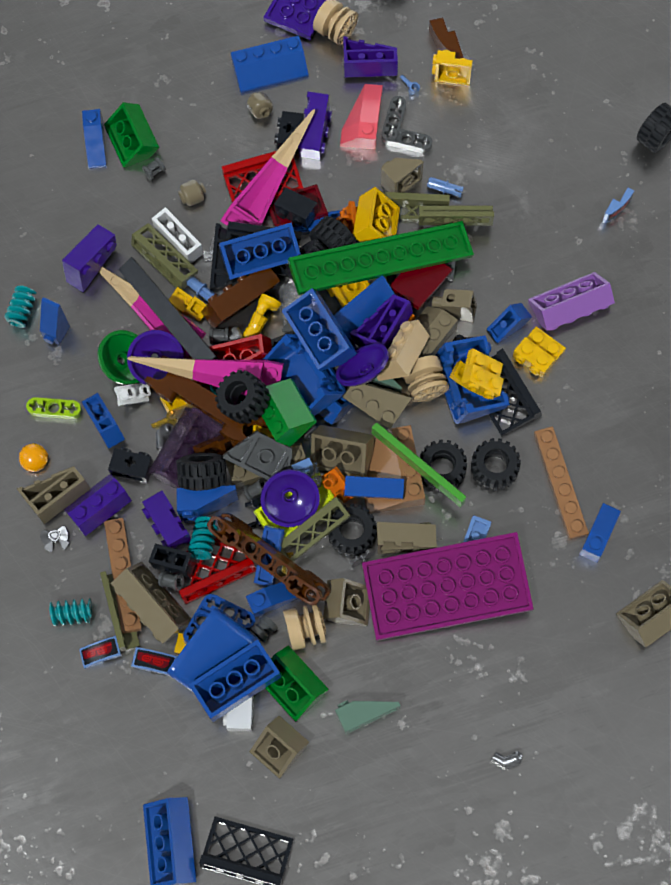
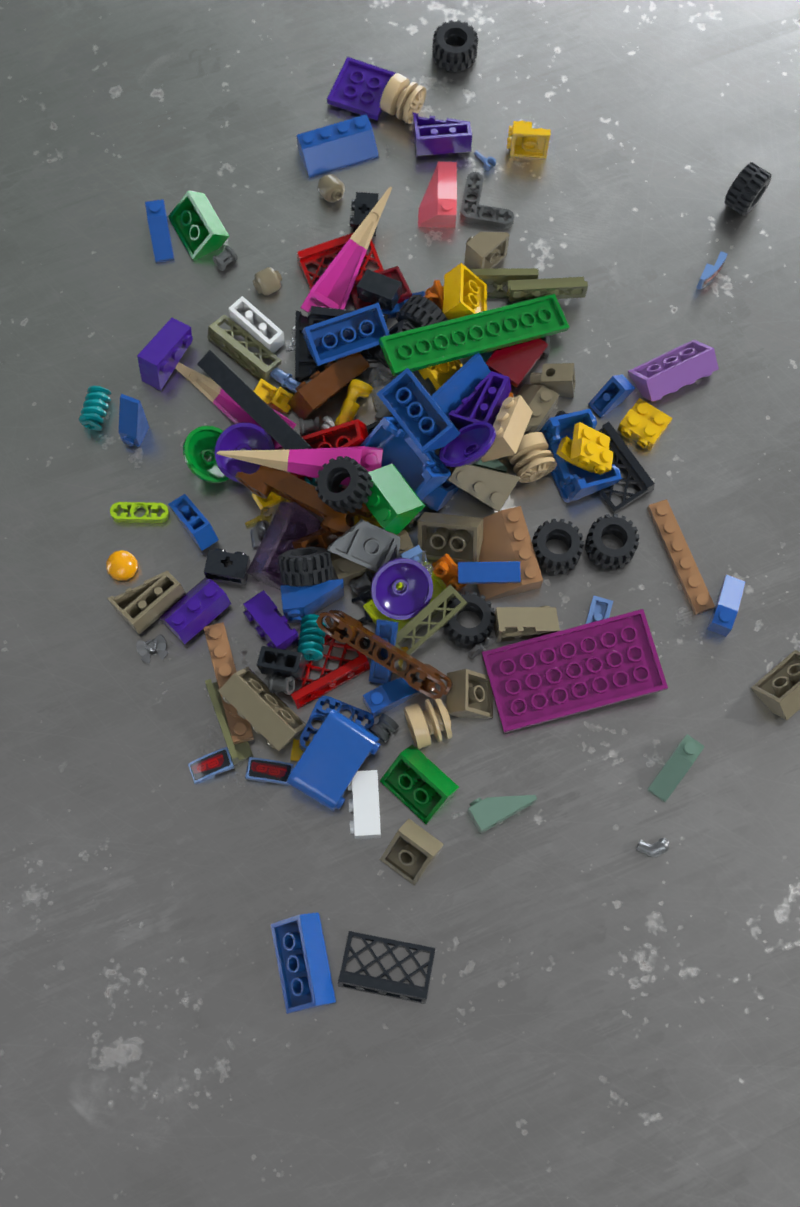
camera: 10 degrees left, 0 degrees up
teal piece [49,598,93,626] -> none
white hips [114,383,151,406] -> none
blue slope [189,639,281,722] -> none
dark purple wedge [298,91,332,160] -> none
bright green tile [371,423,466,508] -> none
medium blue axle [427,177,464,198] -> none
reddish brown slope [429,17,464,59] -> none
none -> sand green slope [647,734,705,802]

